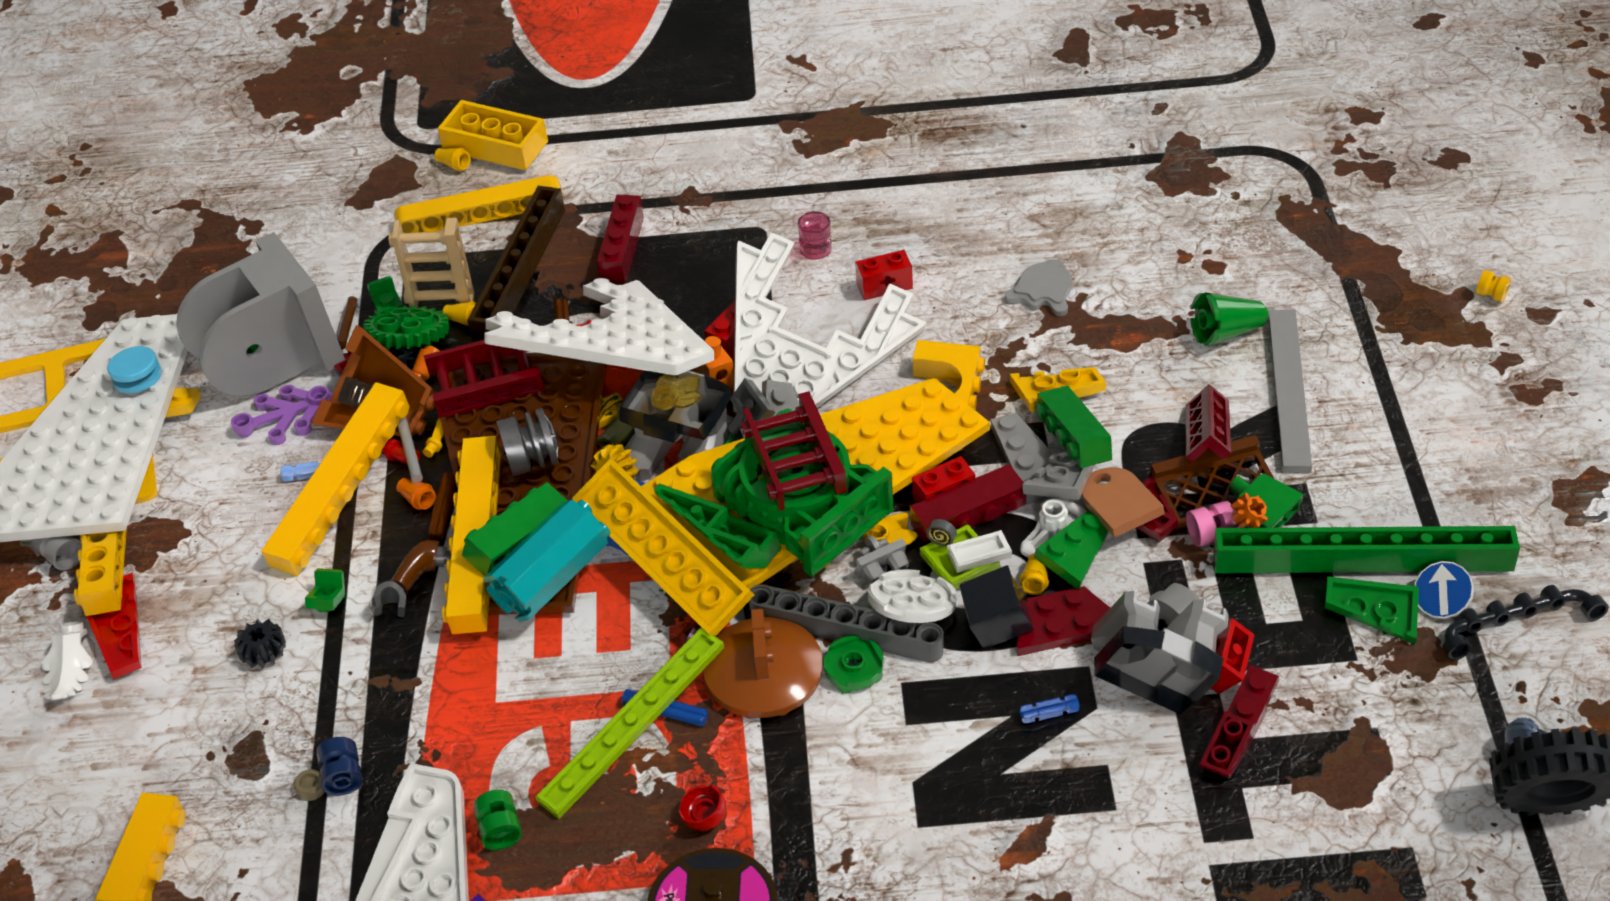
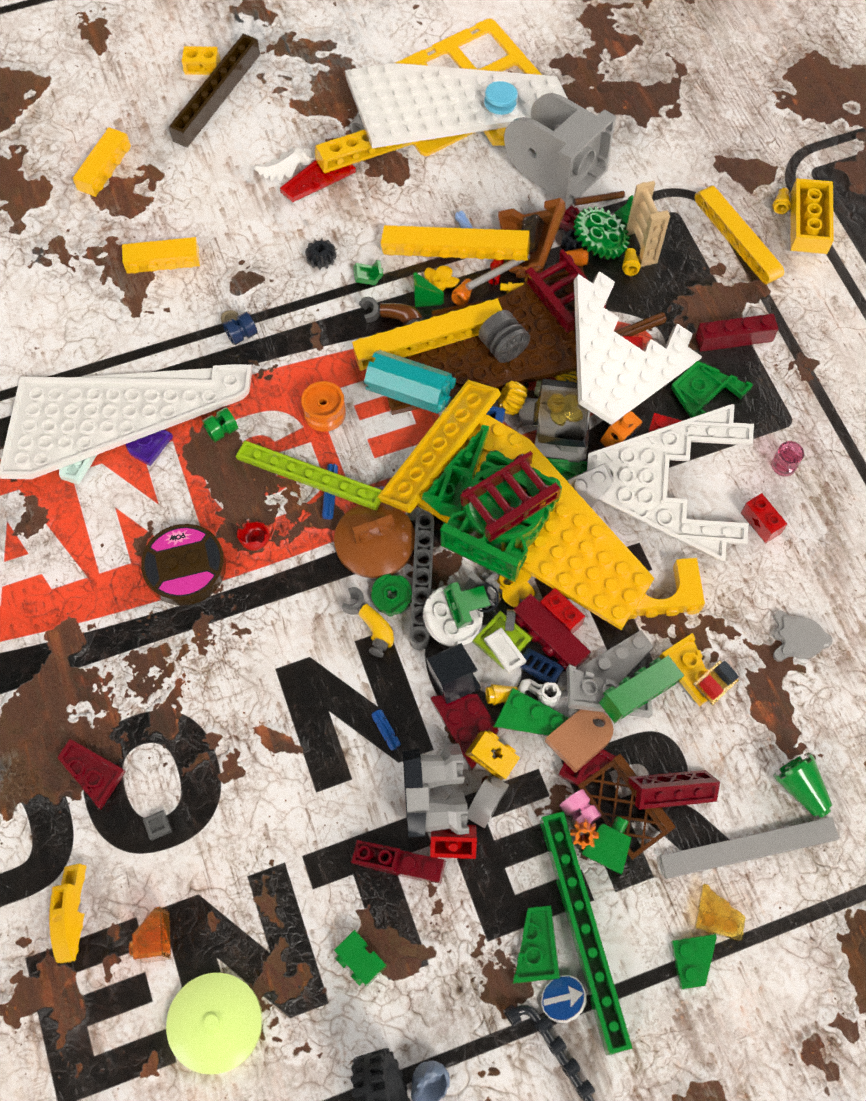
camera: 70 degrees right, 20 degrees up
medium lavender plant [231,385,333,445] -> none
green brick [462,482,568,576] -> none
dark brown brick [467,185,565,342] -> none
dark grey hinge [728,378,776,438] -> none
none -> orange wheel [301,381,346,432]
none -> green brick [334,930,387,987]
none -> piece [342,587,394,658]
none -> green slope [413,272,444,307]
none -> yellow plate [424,266,460,291]
none -> green piece [443,582,500,629]
none -> yellow brick [465,731,520,780]
none -> dark blue slope [519,648,564,683]
none -> green wing [671,361,753,418]
none -> green wing [671,934,717,990]
none -> piece [693,660,739,705]
none -> clear yellow wing [694,884,746,941]

